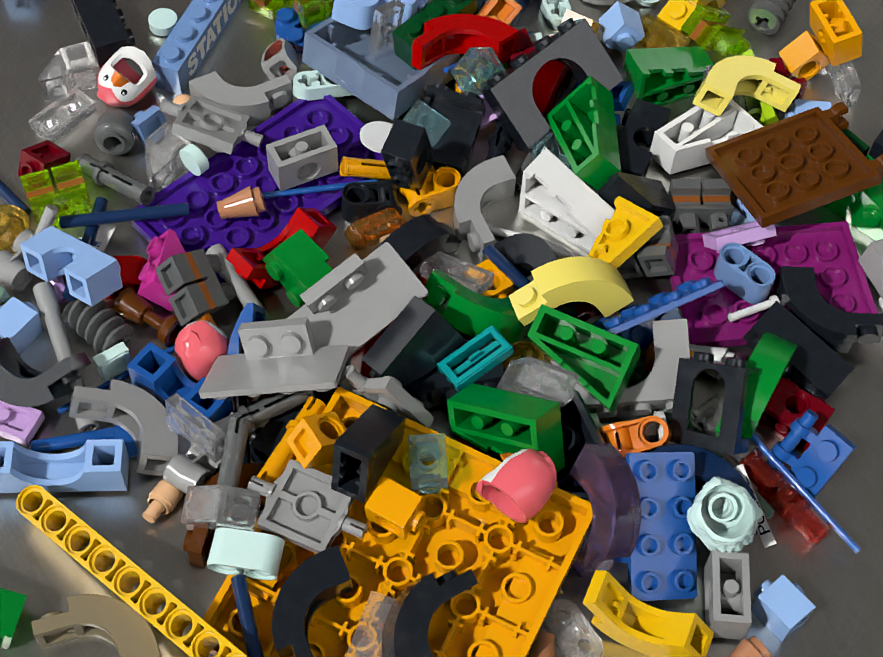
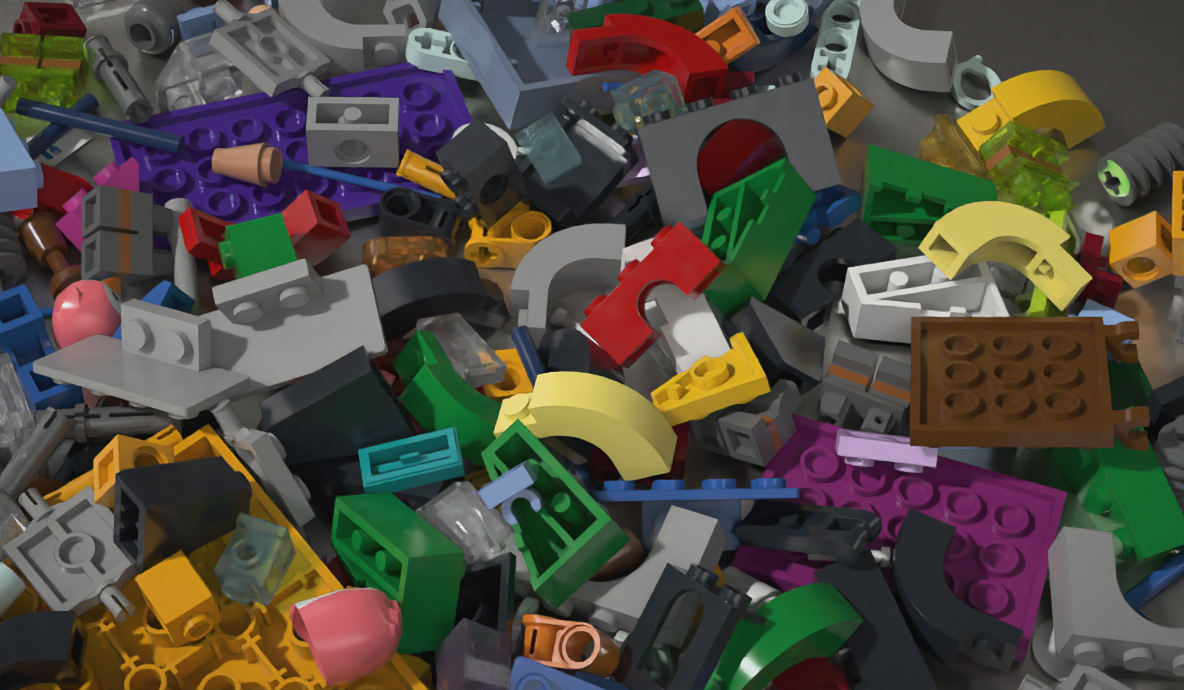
camera: 25 degrees right, 5 degrees down
light aqua tile [179,144,209,176] -> none
light blue brick [598,1,645,54] -> none
medium blue beam [714,242,775,304] -> none
none -> medium blue tile [478,459,543,526]
none -> red arch [580,221,728,369]
none -> black plate [735,500,883,566]

